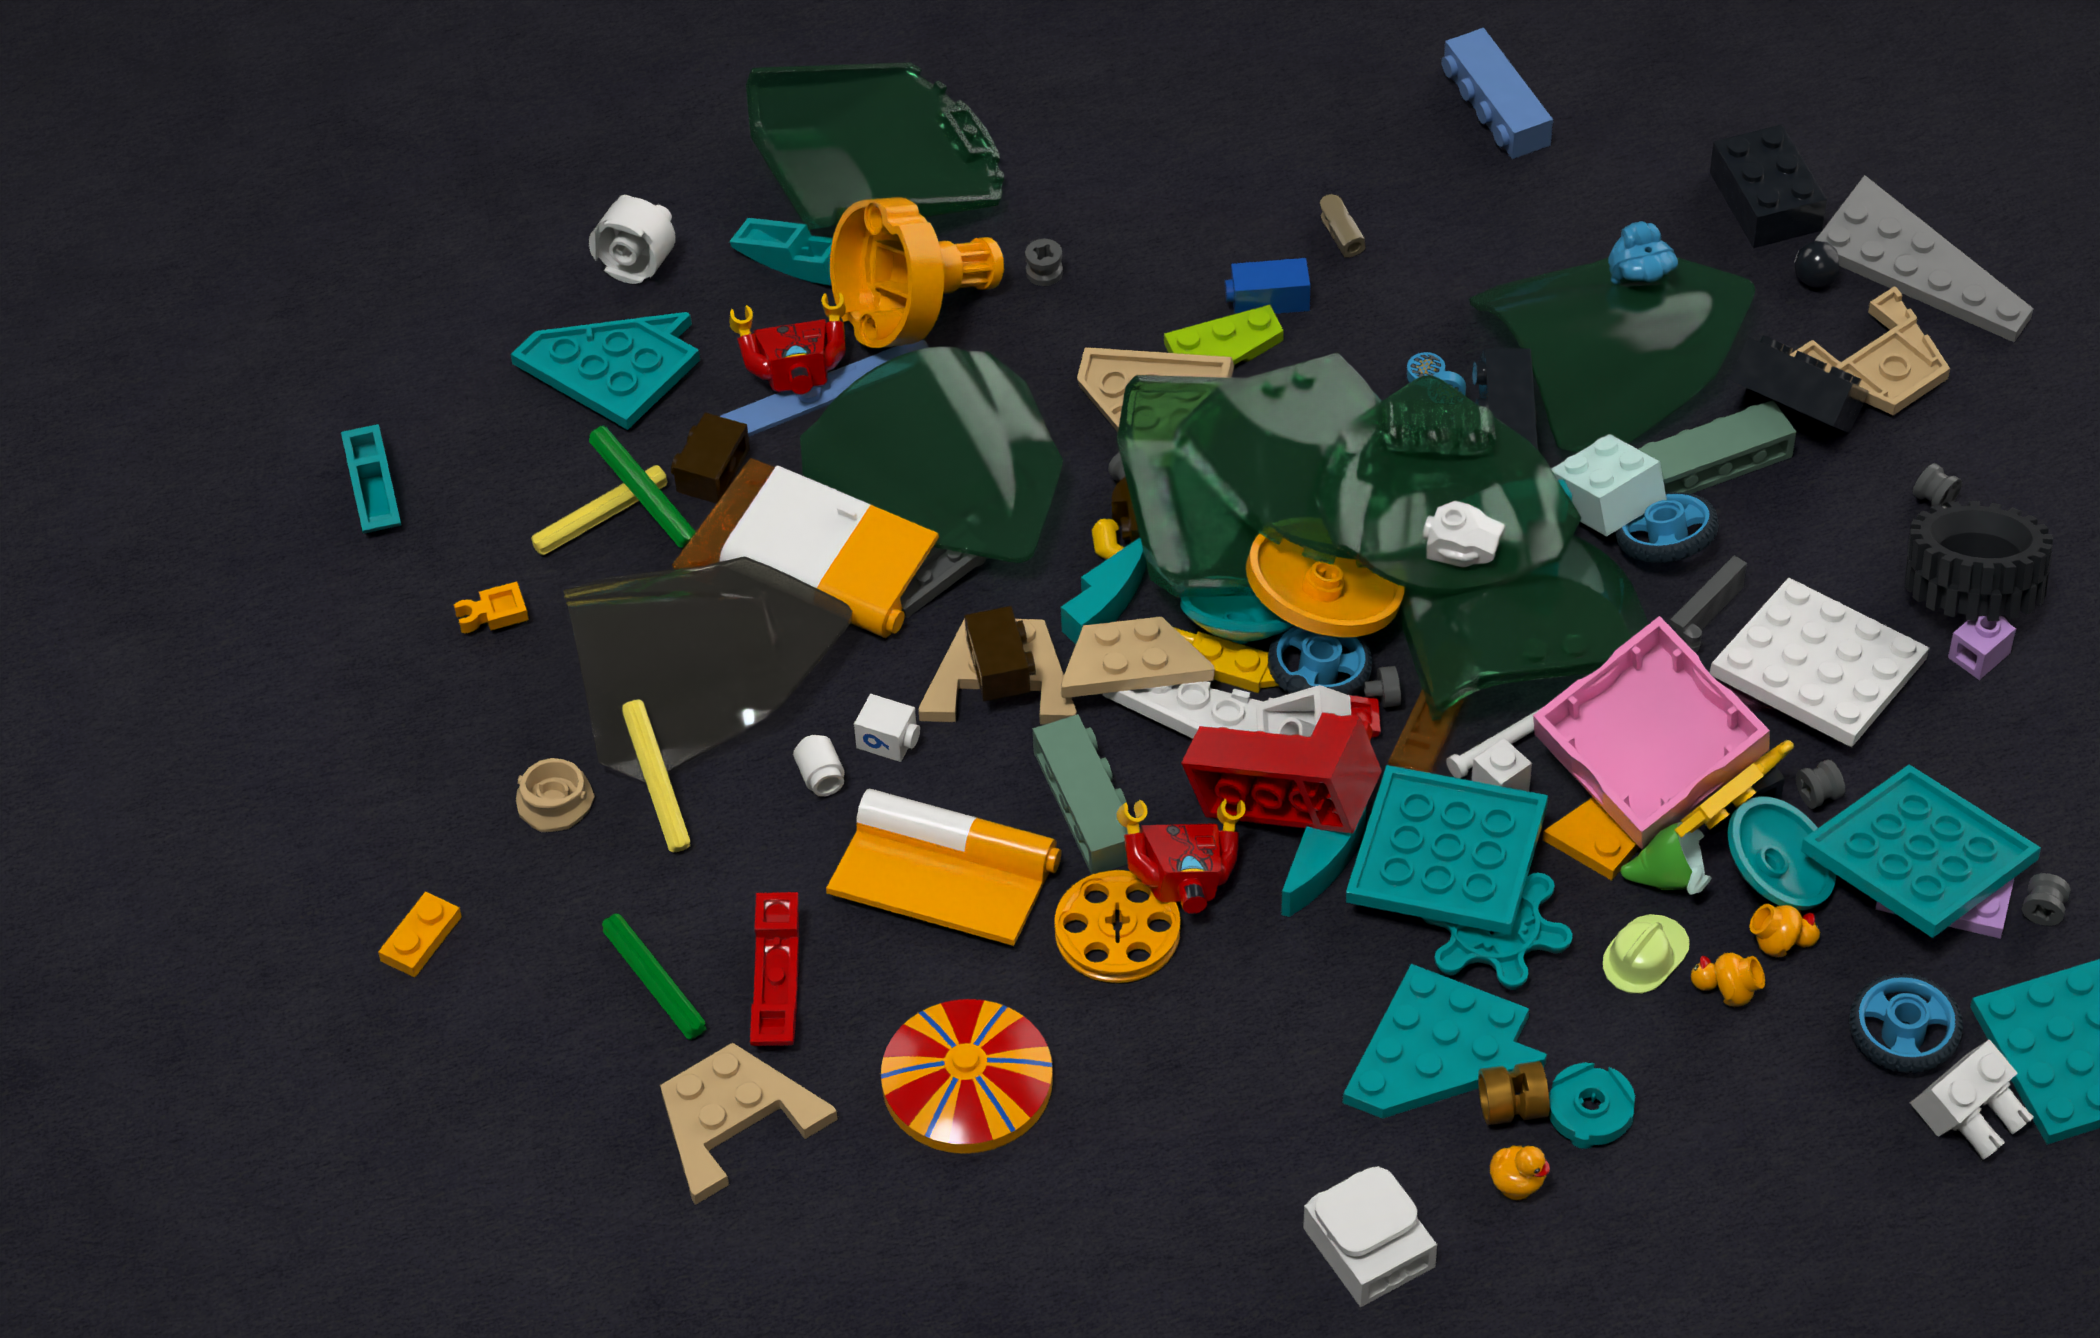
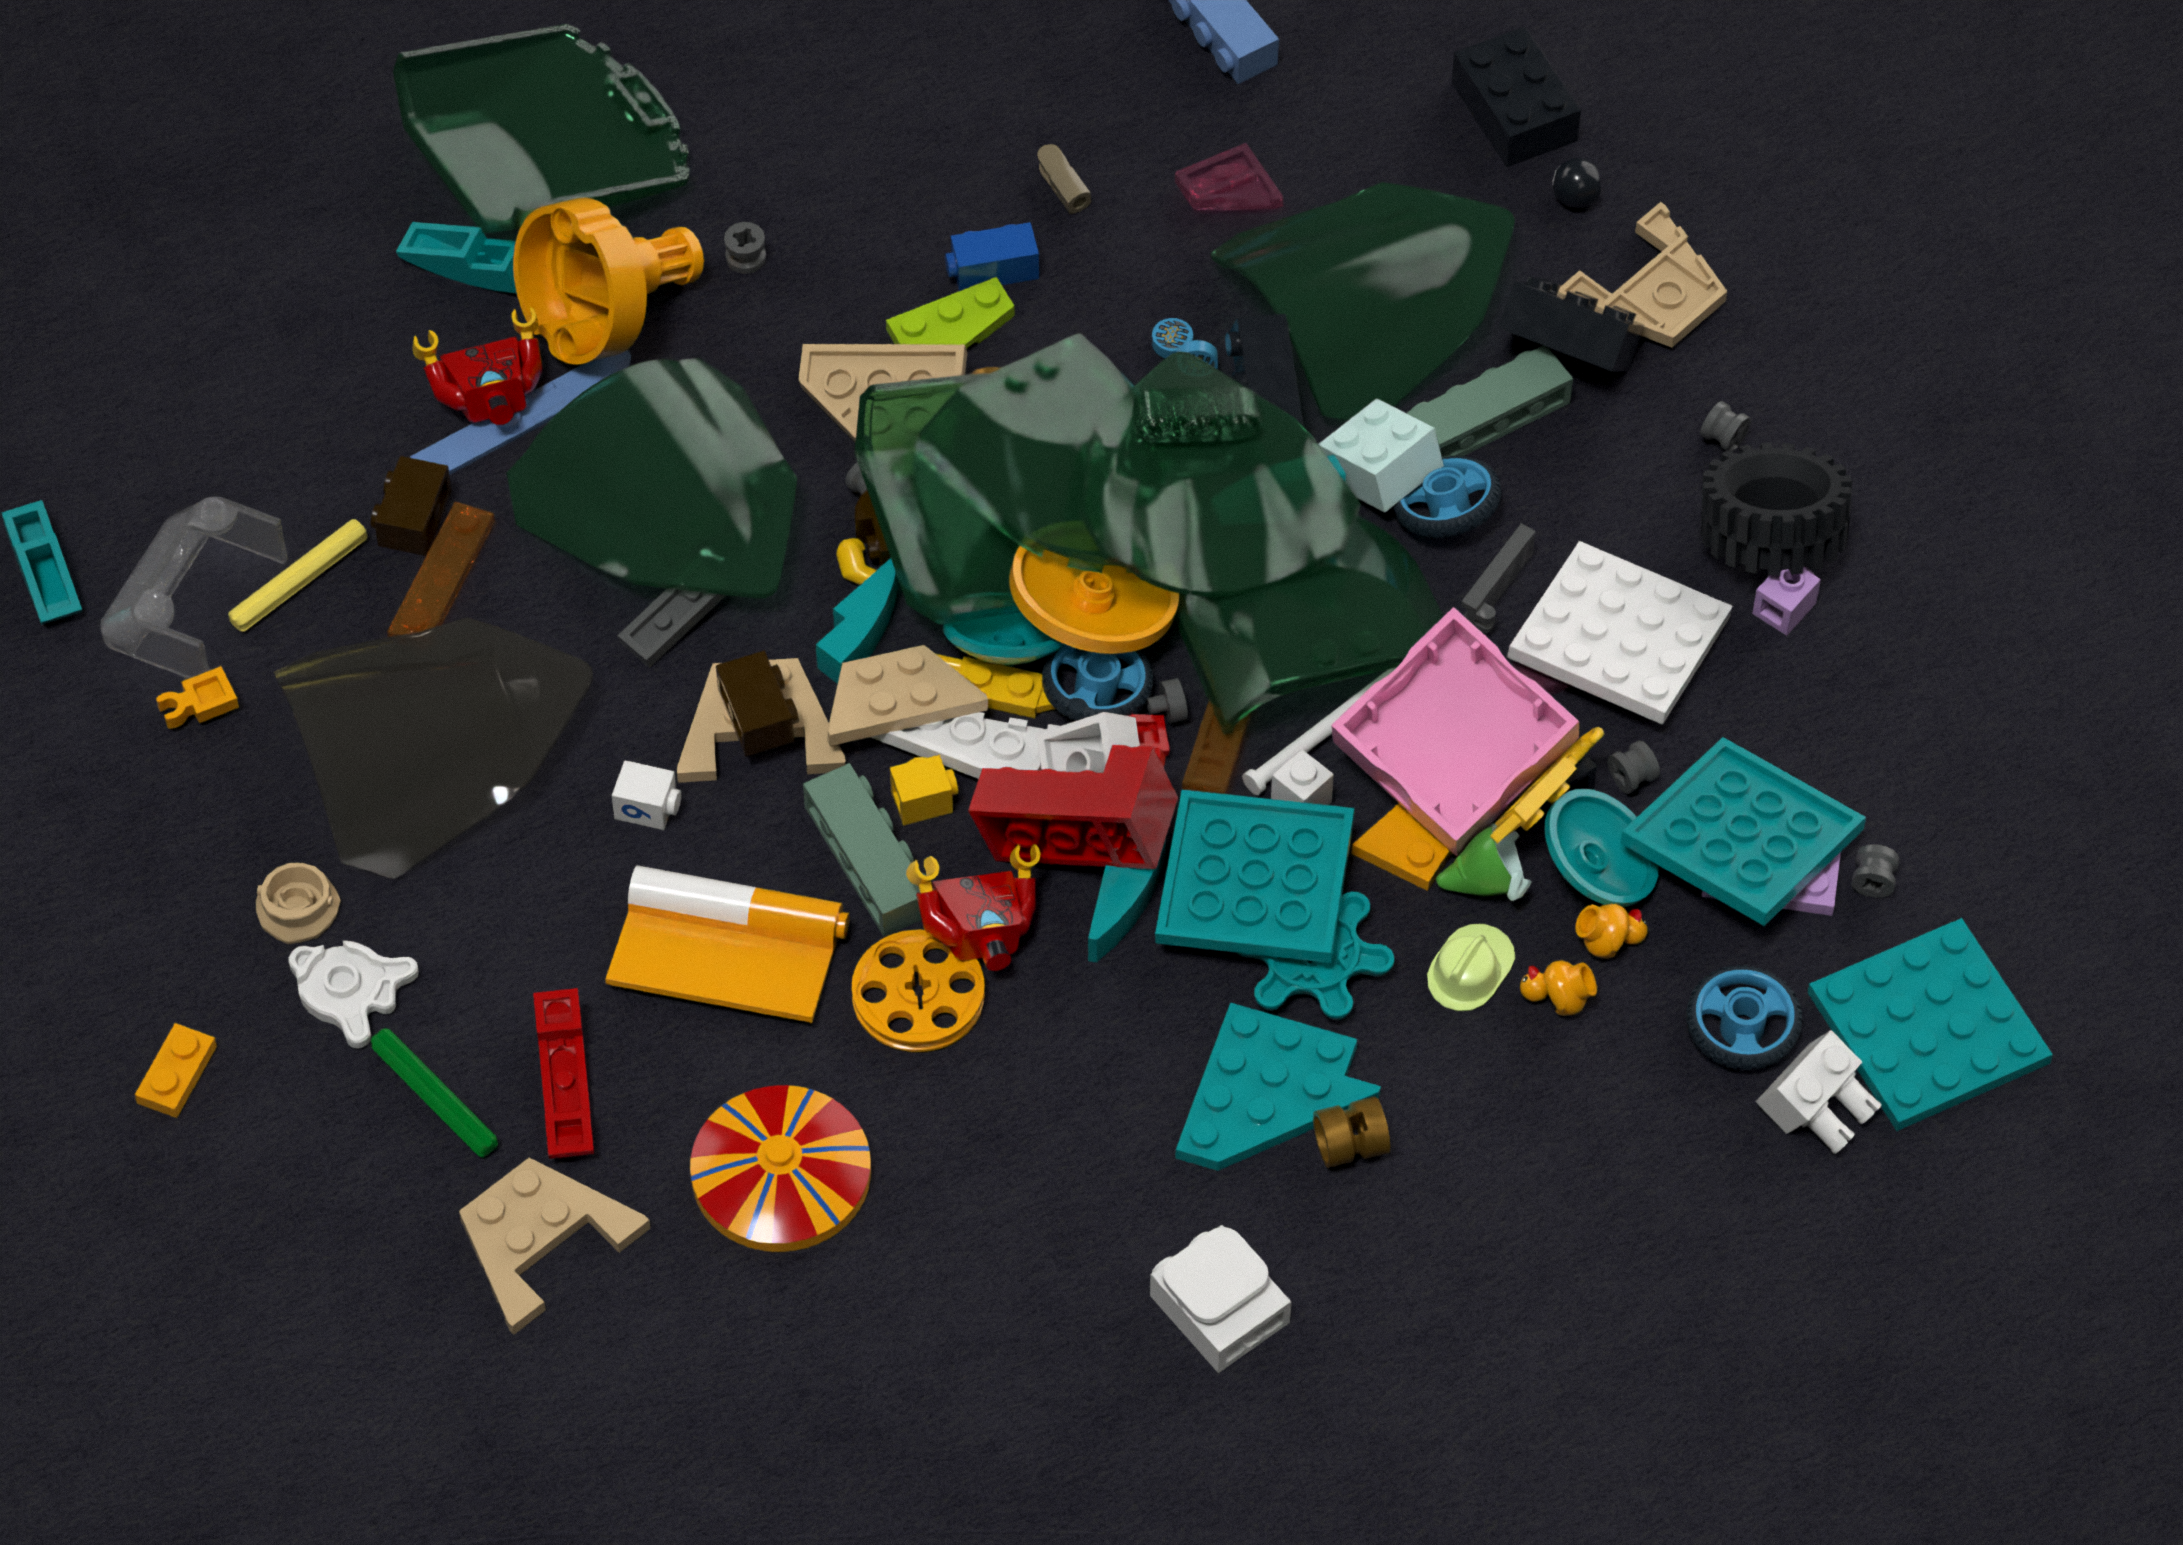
camera: 10 degrees left, 5 degrees up
teal wing [511,312,700,430] -> none
white brick [589,195,675,284] -> none
green axle [589,426,696,548] -> none
light yellow axle [622,700,690,853] -> none
door [720,465,939,638] -> none
white brick [793,735,845,796] -> none
white hand [1423,501,1505,568] -> none
light orange animal [1490,1145,1550,1200] -> none
teal plate [1549,1063,1635,1149] -> none
dark azure hair [1608,221,1678,284] -> none
light grey wing [1815,175,2033,342] -> none
none -> clear windscreen [100,496,288,679]
none -> white tile [289,941,419,1048]
none -> yellow brick [890,754,958,826]
none -> clear pink wing [1175,143,1283,210]

